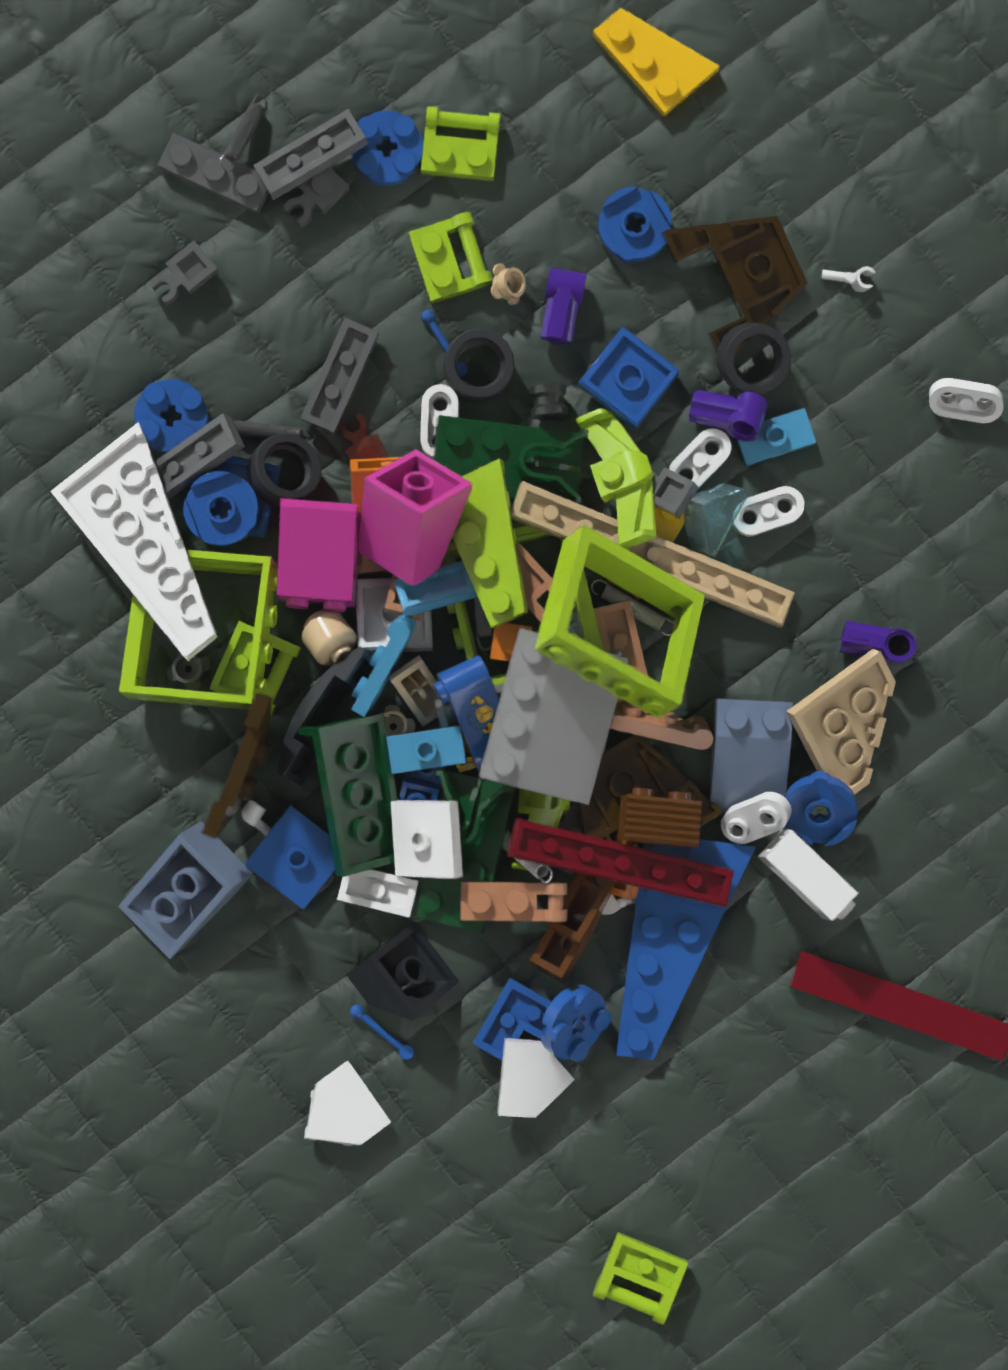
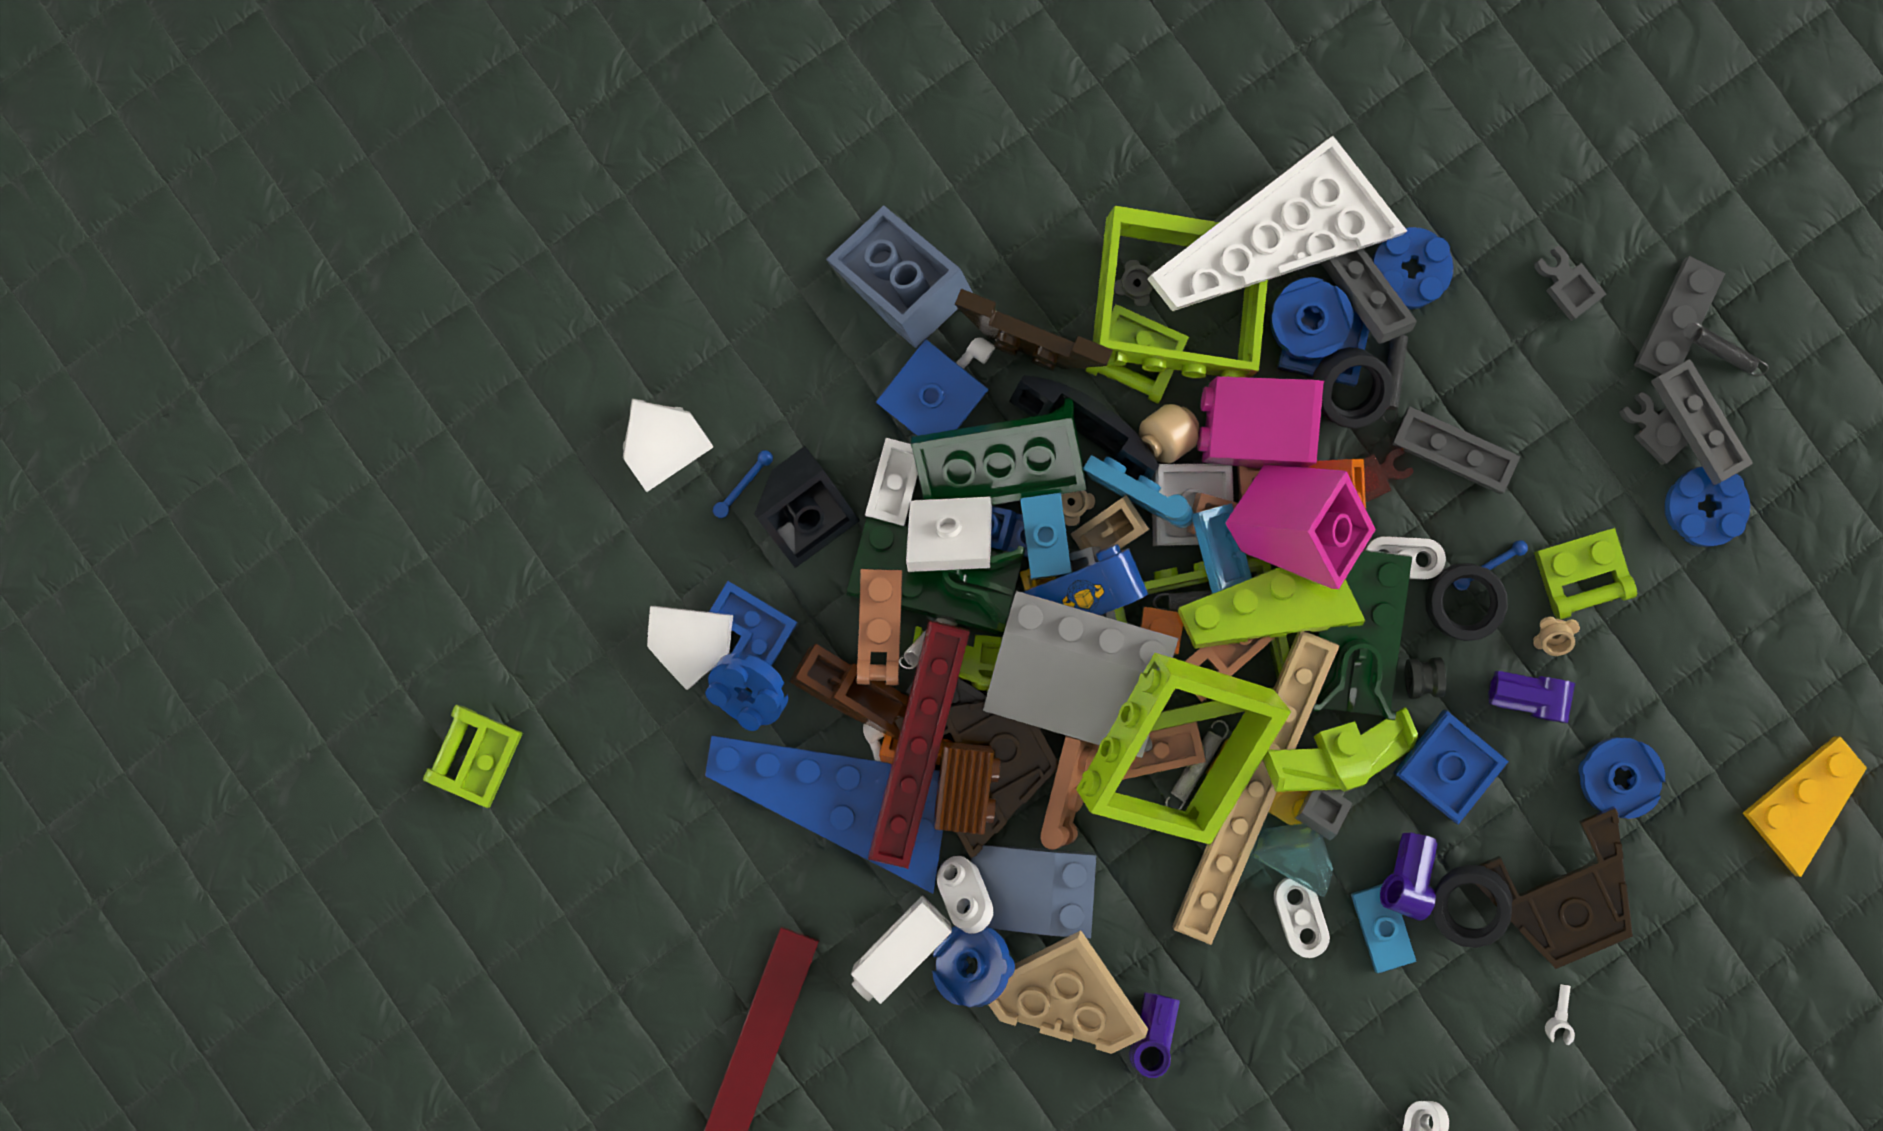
camera: 90 degrees right, 0 degrees up
lime plate [421,106,500,181] -> none
white plate [669,428,731,489] -> none

